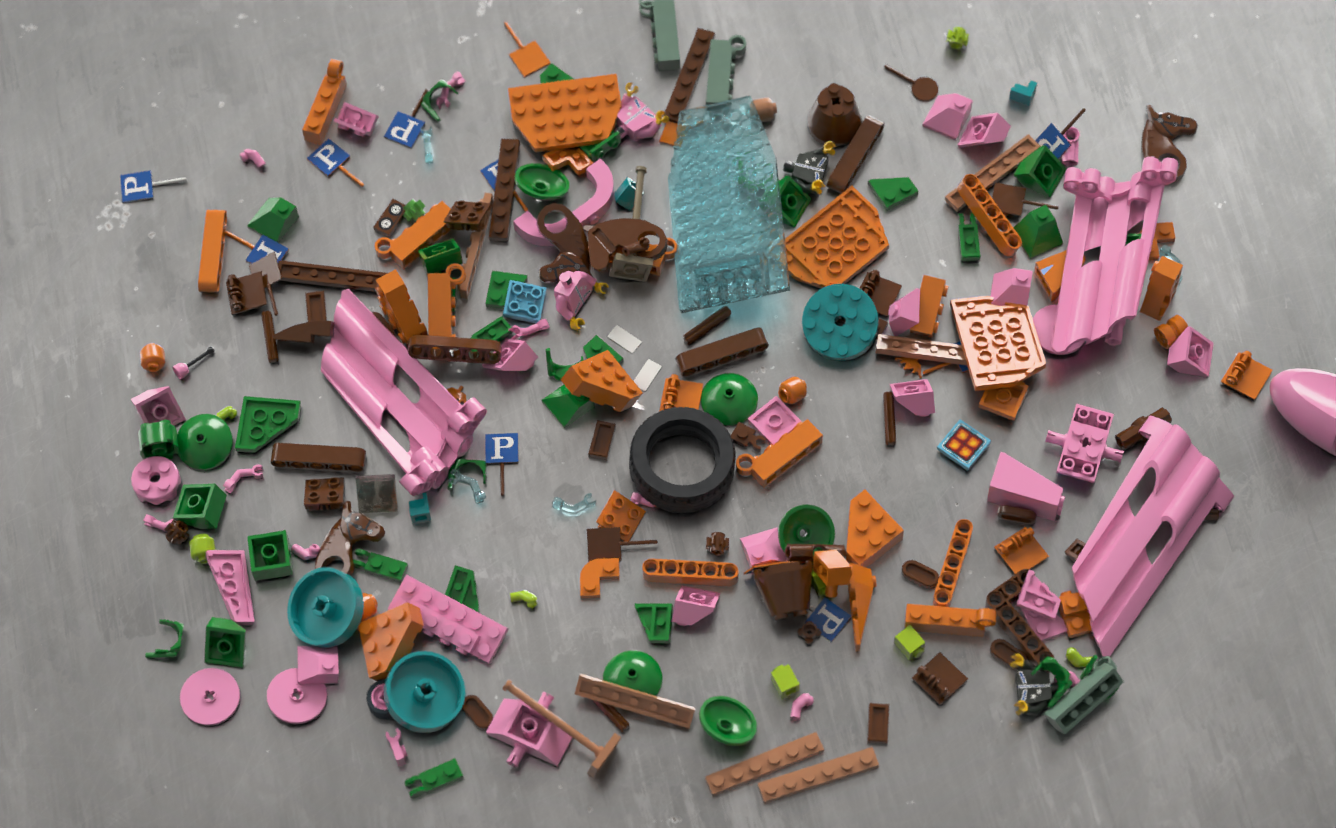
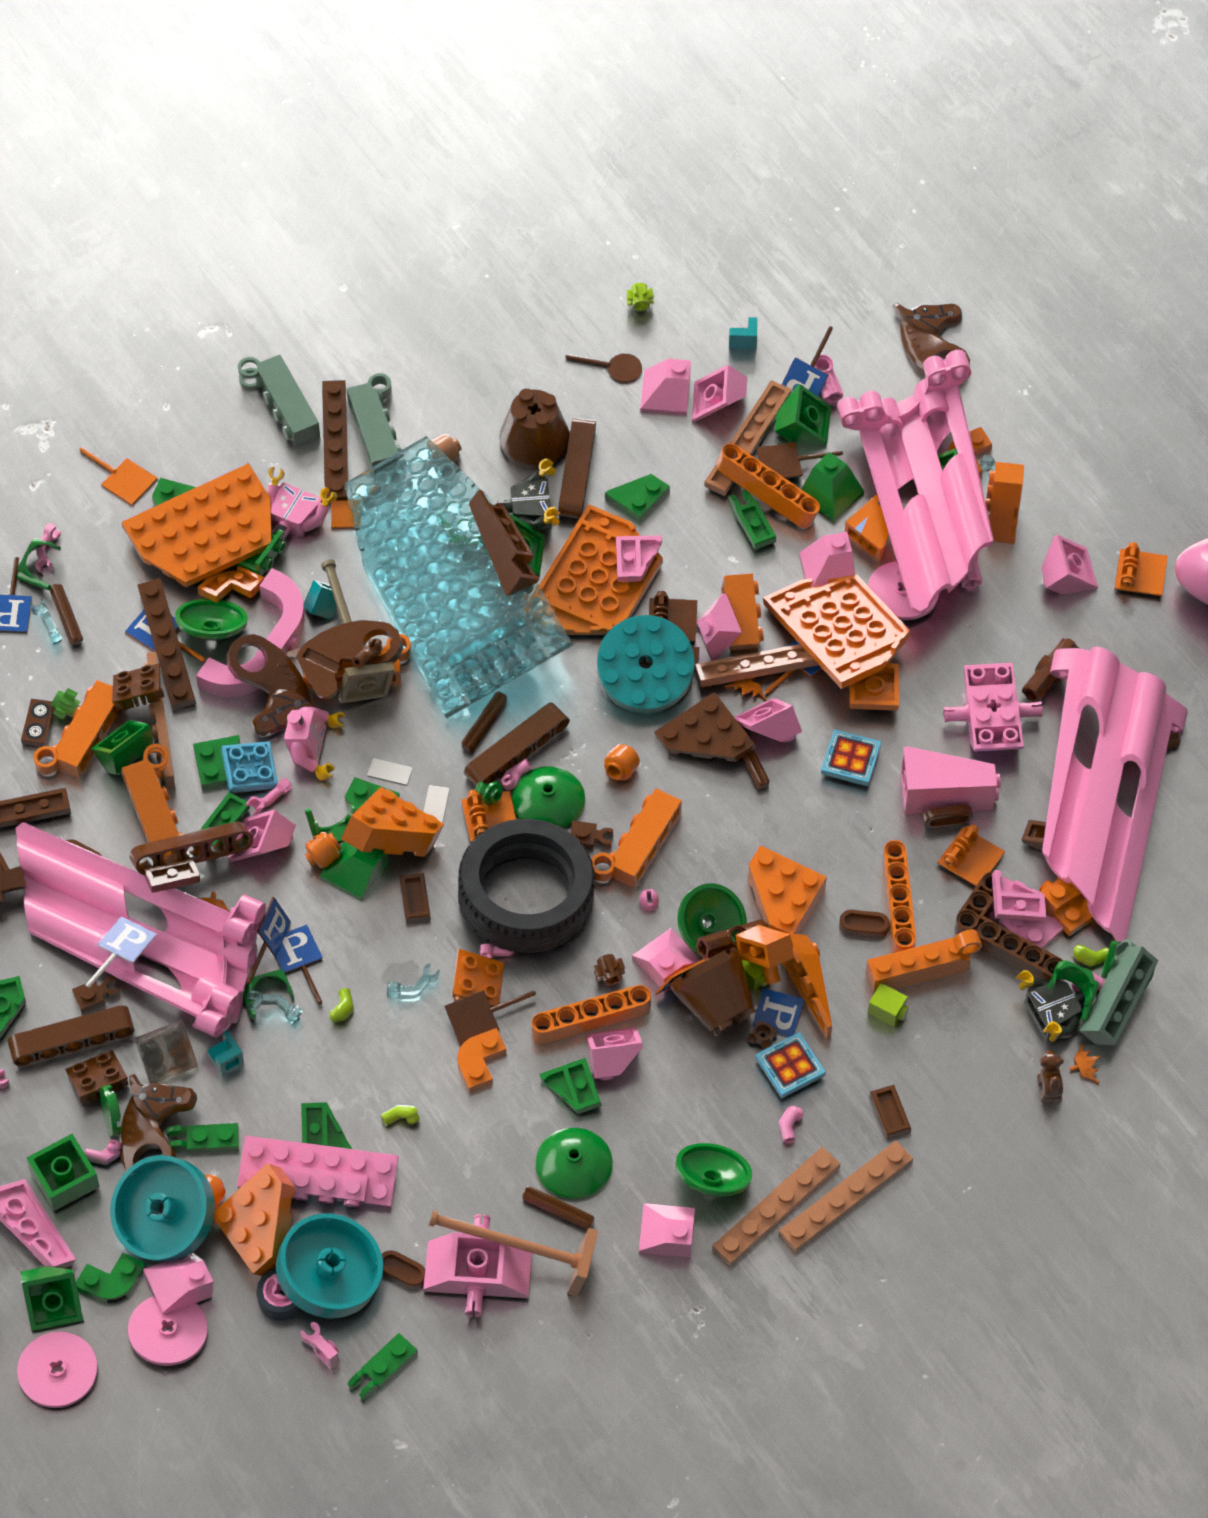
camera: 25 degrees left, 5 degrees down
orange brick [375,269,428,347] -> none
nougat plate [574,674,695,728] -> none
bright pink tile [748,396,802,445] -> none
lime brick [771,664,800,699] -> none
reddish brown hinge [912,652,968,705] -> none
reddish brown tile [990,639,1027,671] -> none
orange wheel [1154,315,1188,349] -> none
none -> reddish brown axle [50,584,83,645]
none -> reddish brown plate [72,977,120,1014]
none -> green plate [76,1252,146,1302]
none -> piece [86,916,157,987]
none -> green tile [100,1085,122,1136]
none -> plate [144,858,200,893]
none -> piece [247,897,291,984]
none -> orange head [304,832,342,869]
none -> lime arm [329,988,354,1023]
none -> reddish brown wedge [469,490,539,596]
none -> green plate [475,781,502,805]
none -> bright pink arm [501,759,533,790]
none -> bright pink wing [616,535,662,582]
none -> bright pink hinge [639,889,659,911]
none -> bright pink slope [639,1204,695,1258]
none -> reddish brown plate [654,692,756,762]
none -> tile [755,1032,826,1099]
none -> reddish brown animal [1037,1050,1064,1103]
none -> orange piece [1069,1044,1101,1084]

